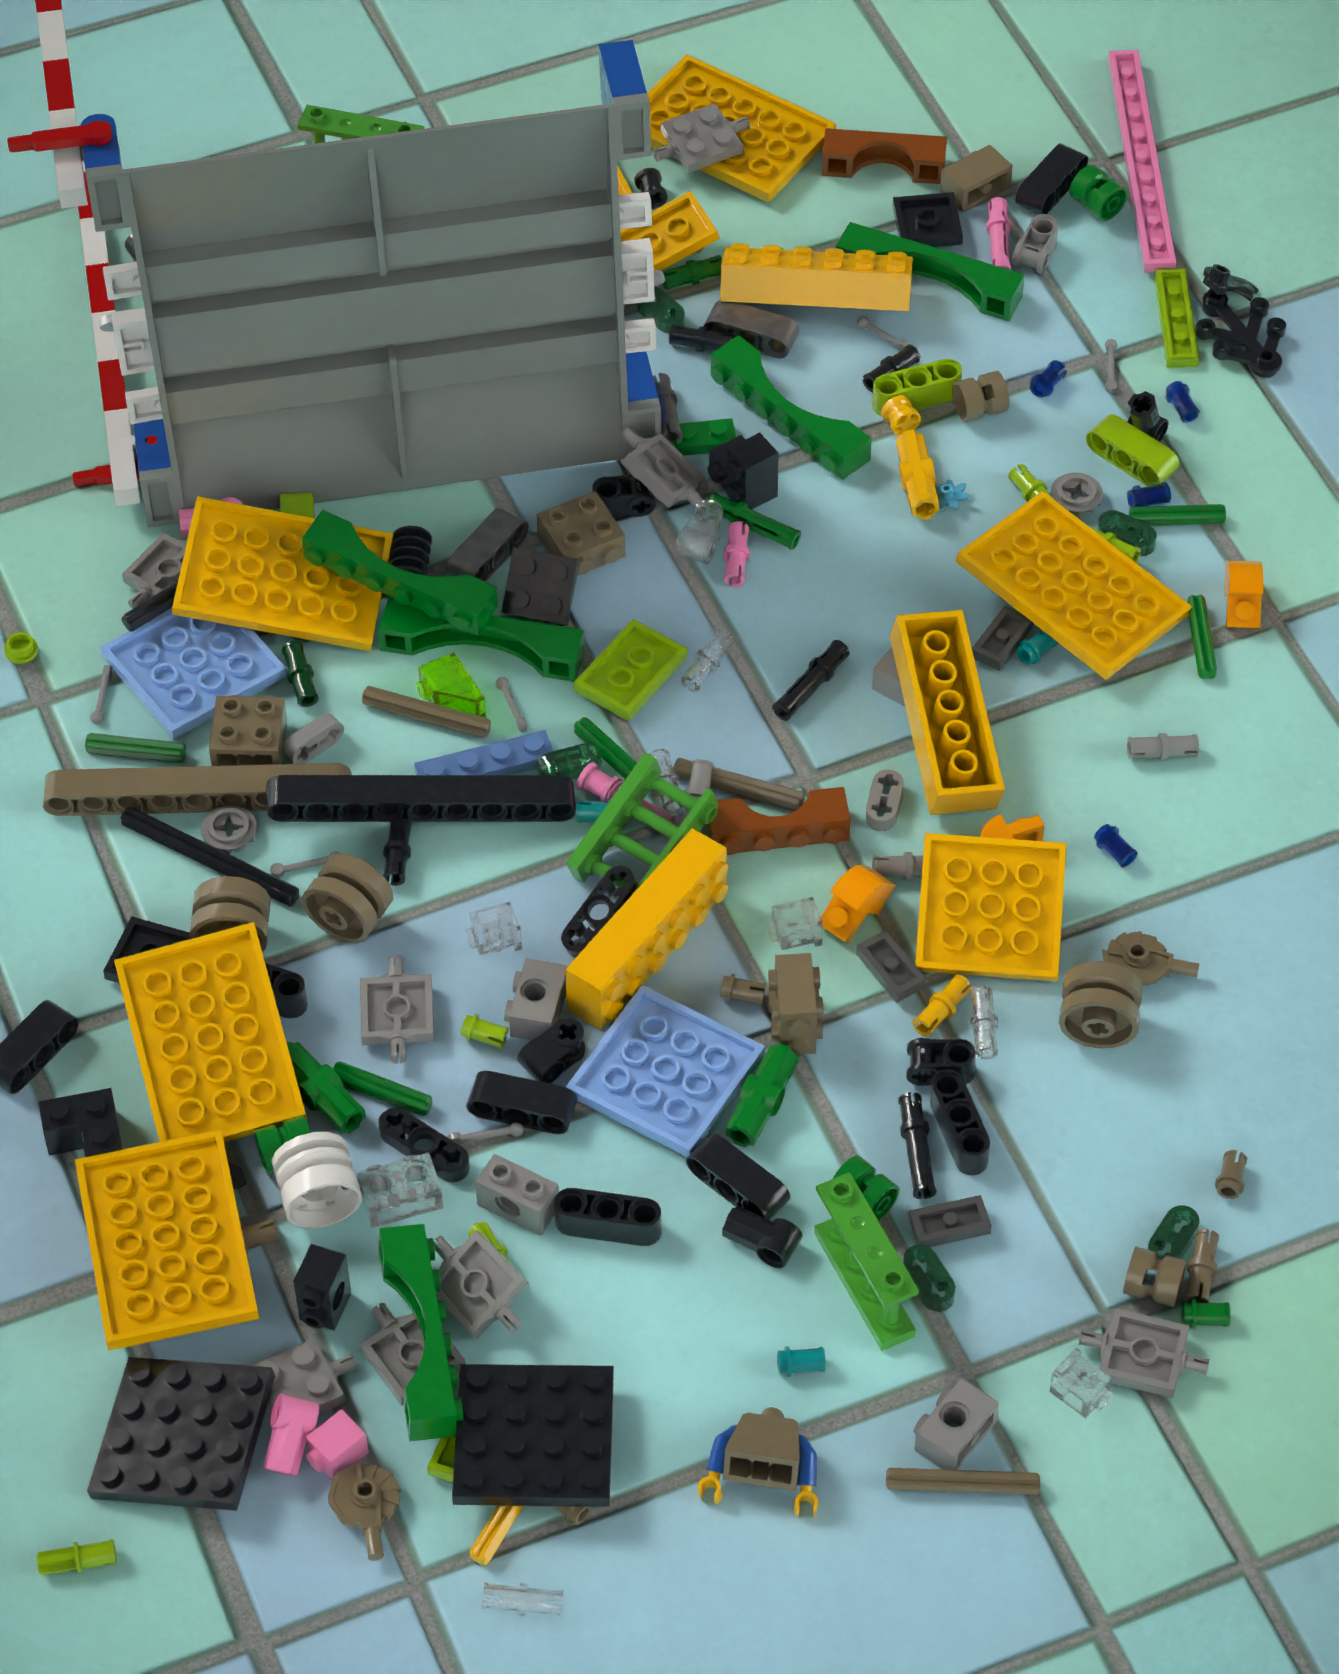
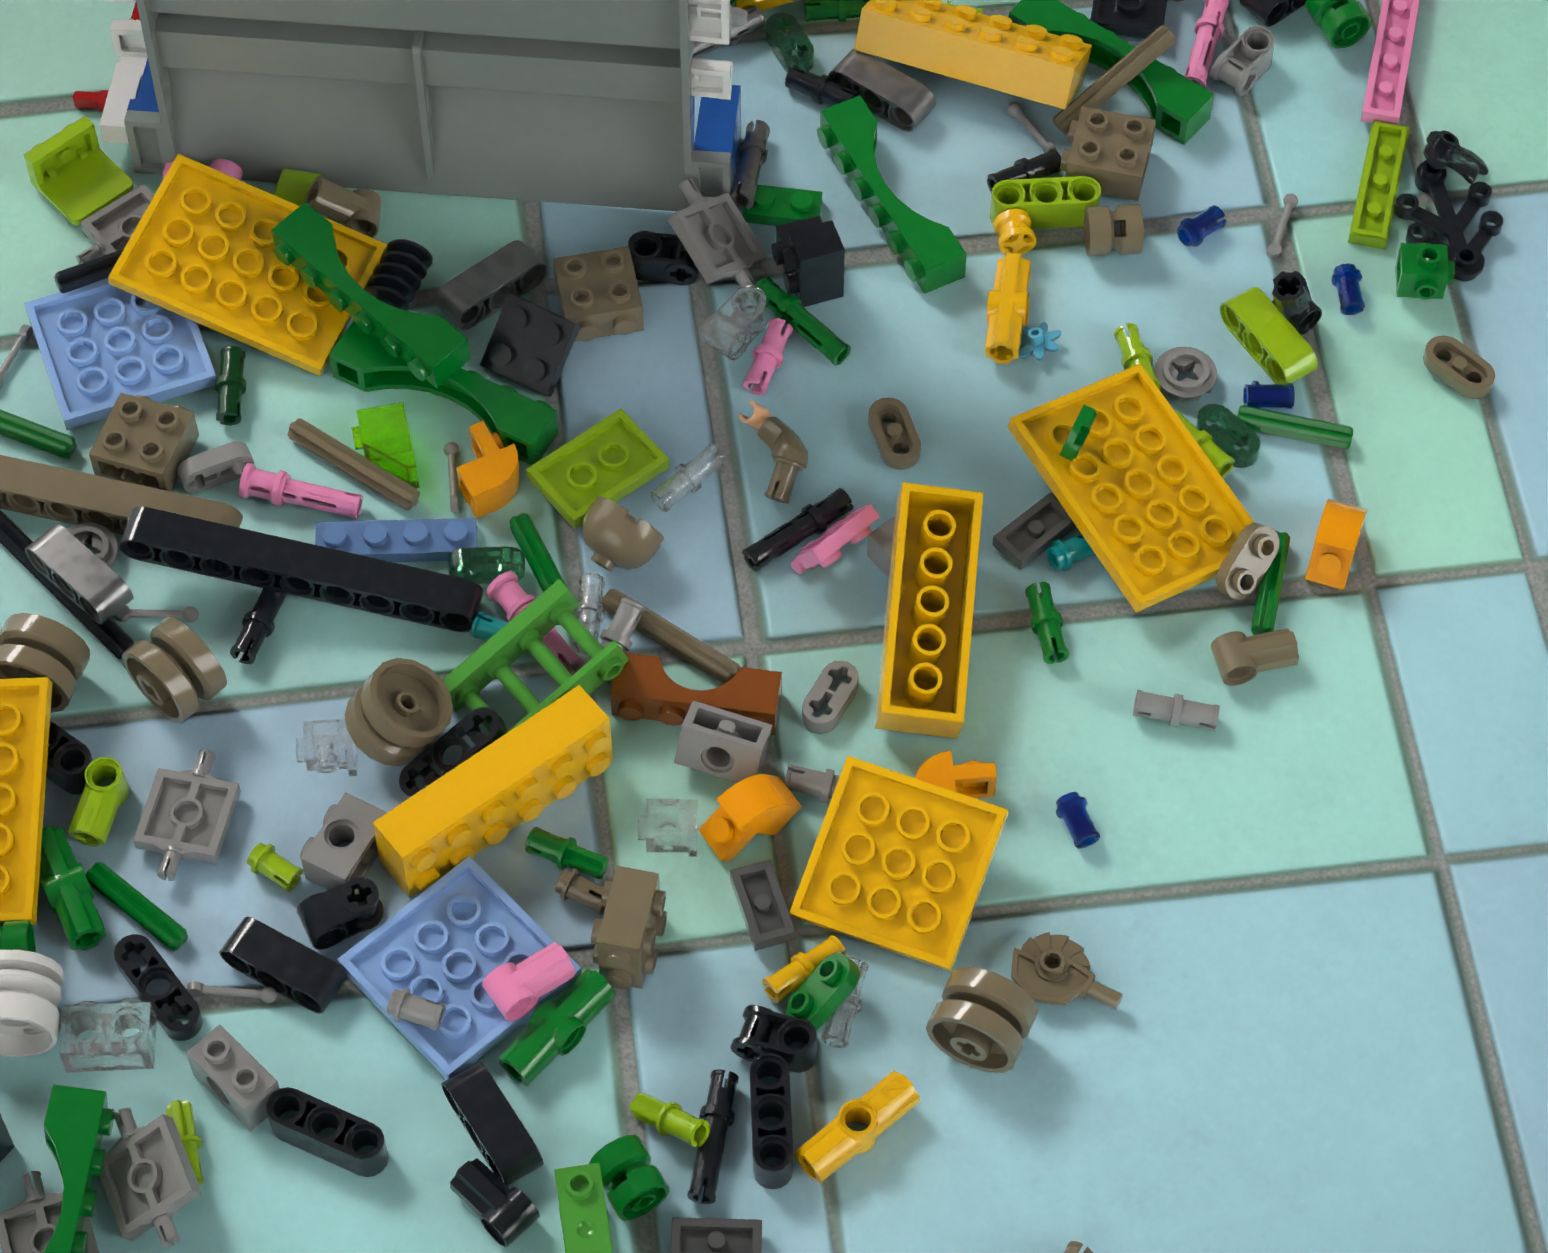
camera: 15 degrees right, 5 degrees up
none -> lime bracket [24,116,134,225]
none -> flat silver beam [25,523,134,624]
none -> lime piece [68,757,130,847]
none -> bright pink pin [239,463,363,520]
none -> dark tan piece [305,176,382,238]
none -> dark tan wheel [345,658,453,767]
none -> light grey pin [387,987,446,1031]
none -> light orange brick [456,421,520,518]
none -> bright pink piece [482,942,576,1021]
none -> green axle [525,827,609,879]
none -> dark tan cylinder [582,496,664,572]
none -> lime axle [629,1093,710,1147]
none -> light grey brick [674,700,773,783]
none -> dark tan arm [739,401,808,504]
none -> green plate [786,953,860,1030]
none -> bright pink plate [791,504,880,575]
none -> yellow piece [795,1070,920,1183]
none -> dark tan plate [868,398,921,470]
none -> green pin [1025,582,1069,664]
none -> dark tan axle [1053,25,1176,134]
none -> dark tan brick [1060,106,1156,201]
none -> green tile [1060,405,1097,461]
none -> dark tan piece [1211,628,1299,686]
none -> dark tan plate [1216,523,1279,600]
none -> green brick [1395,243,1455,300]
none -> dark tan plate [1423,335,1495,399]

